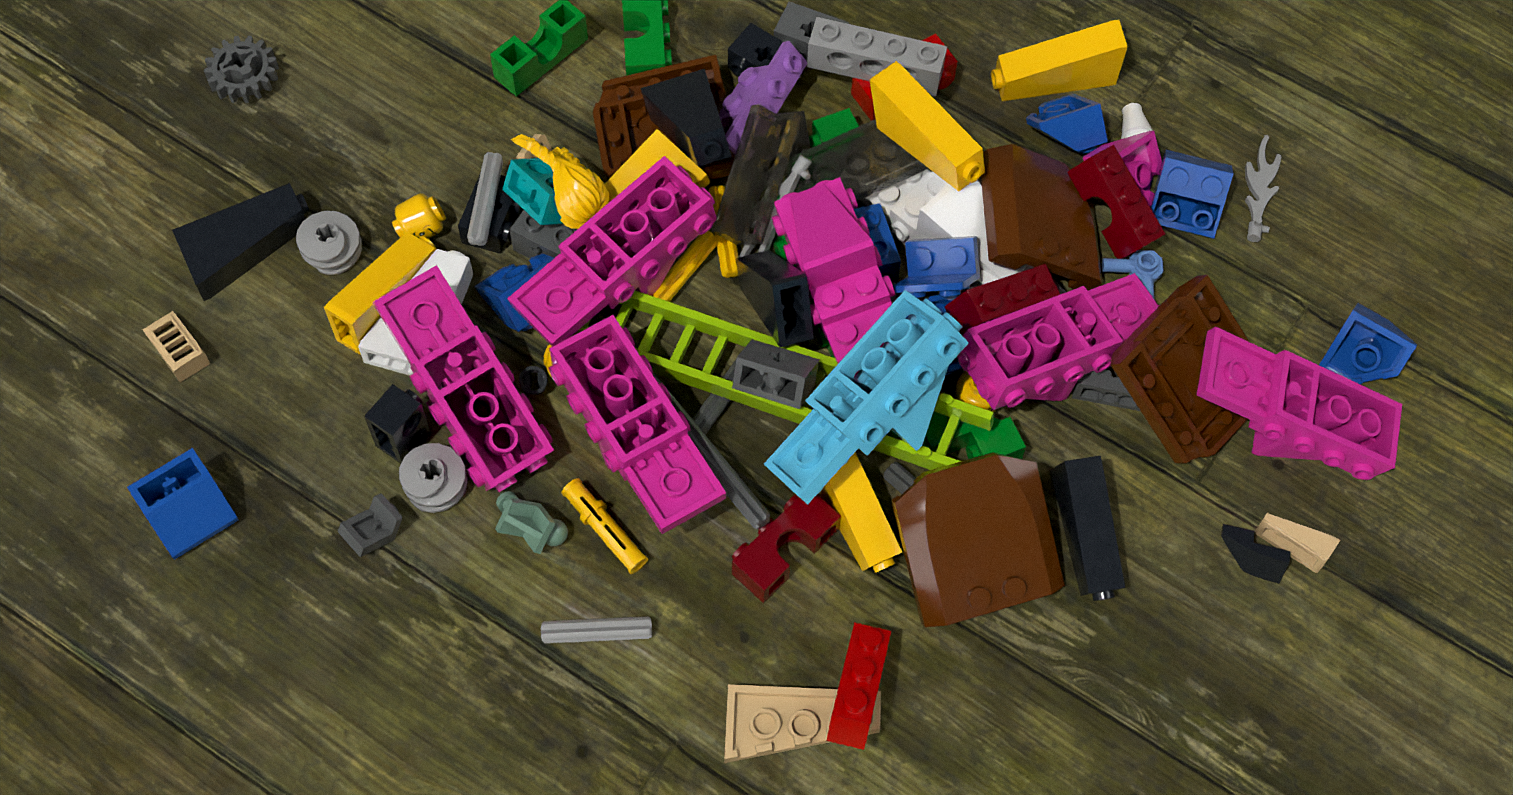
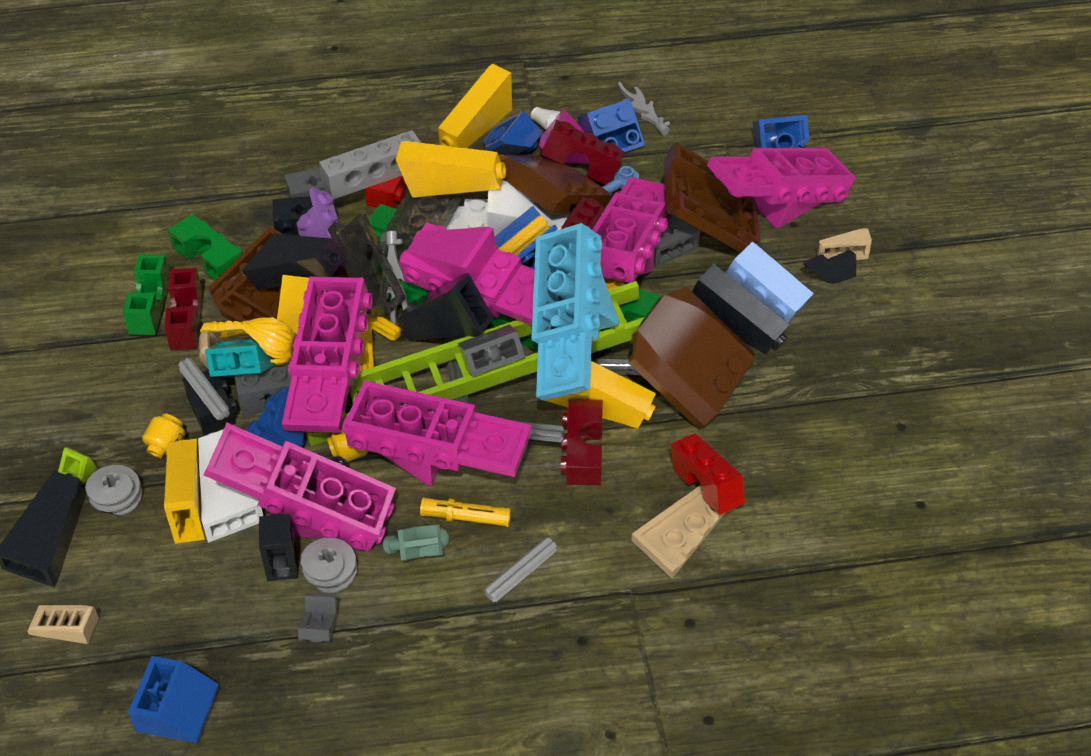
camera: 40 degrees left, 15 degrees down
none -> lime slope [58,447,97,485]
none -> dark red arch [164,268,202,350]
none -> yellow axle [498,216,549,255]
none -> light blue wedge [726,242,814,323]

